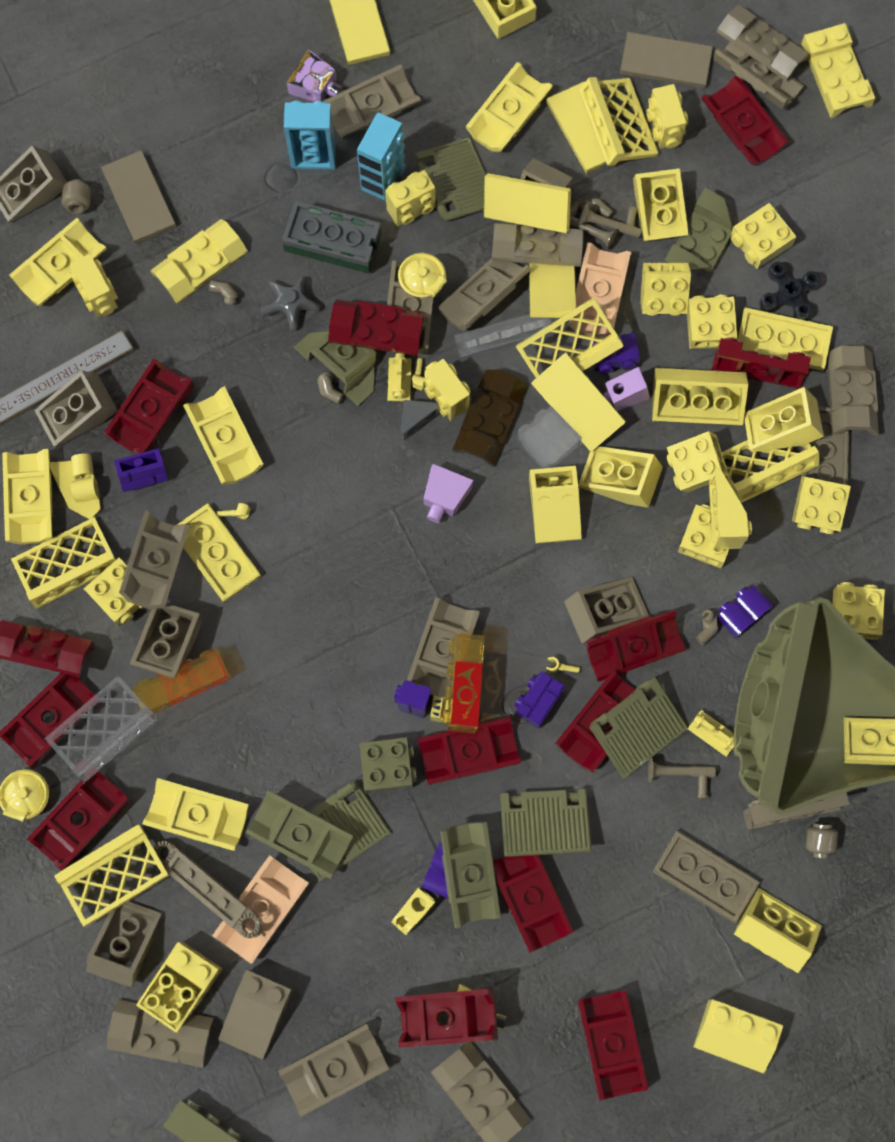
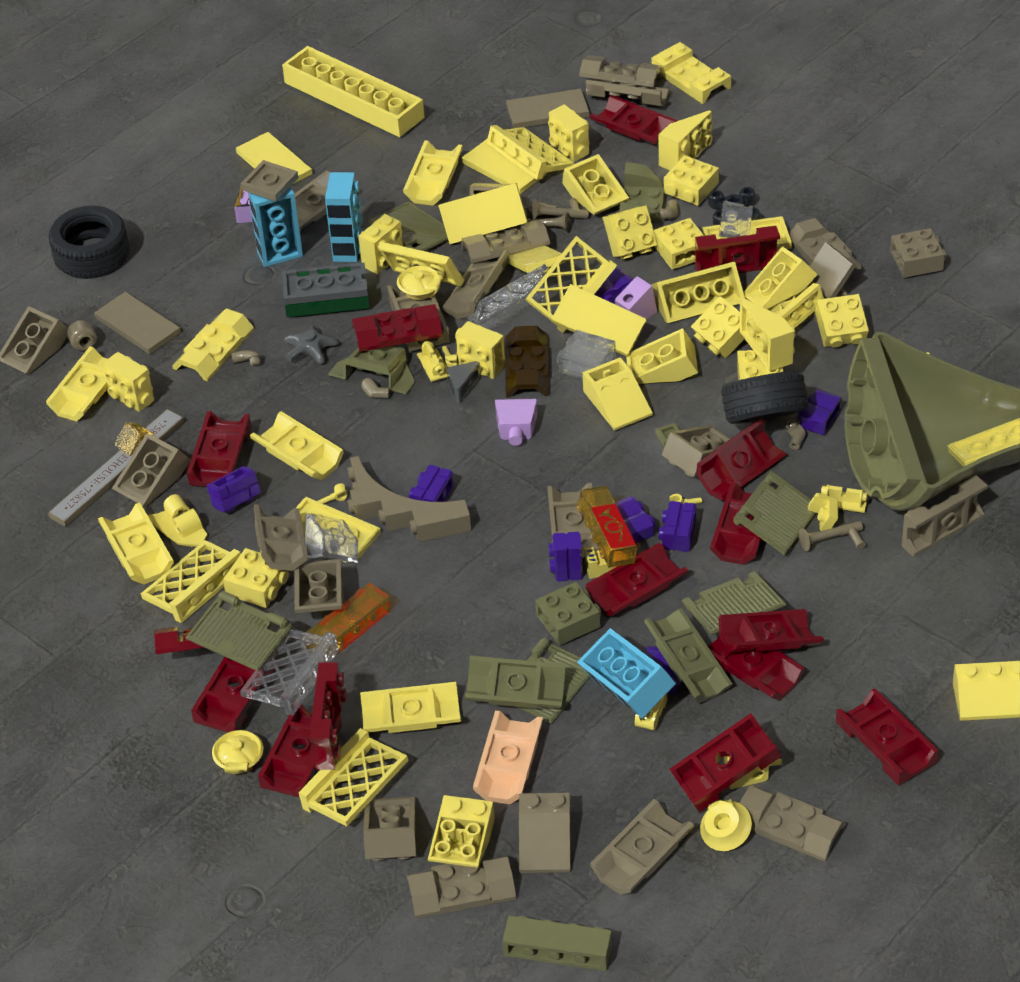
camera: 20 degrees left, 30 degrees down
dark tan plate [152,841,263,938] -> none
light nougat piece [568,243,631,338] -> none
dark tan tile [652,831,760,924] -> none
light yellow slope [734,888,822,973] -> none
dark tan head [806,822,838,858] -> none
none -> black tyre [48,206,129,279]
none -> clear yellow panel [114,422,153,455]
none -> olive window [185,591,292,671]
none -> dark tan plate [241,160,299,201]
none -> clear slope [305,513,358,565]
none -> dark red piece [309,662,347,770]
none -> dark tan arch [347,456,471,542]
none -> light yellow tile [378,242,464,286]
none -> dark purple brick [409,465,454,502]
none -> medium azure brick [577,628,676,718]
none -> dark purple brick [607,496,655,543]
none -> olive tile [655,423,680,447]
none -> light yellow slope [659,110,713,170]
none -> dark tan arm [660,200,678,220]
none -> light yellow piece [700,798,752,851]
none -> dark red piece [718,609,824,653]
none -> clear plate [719,201,753,238]
none -> black tyre [721,371,809,424]
none -> light yellow bracket [808,493,838,531]
none -> dark tan tile [809,242,856,298]

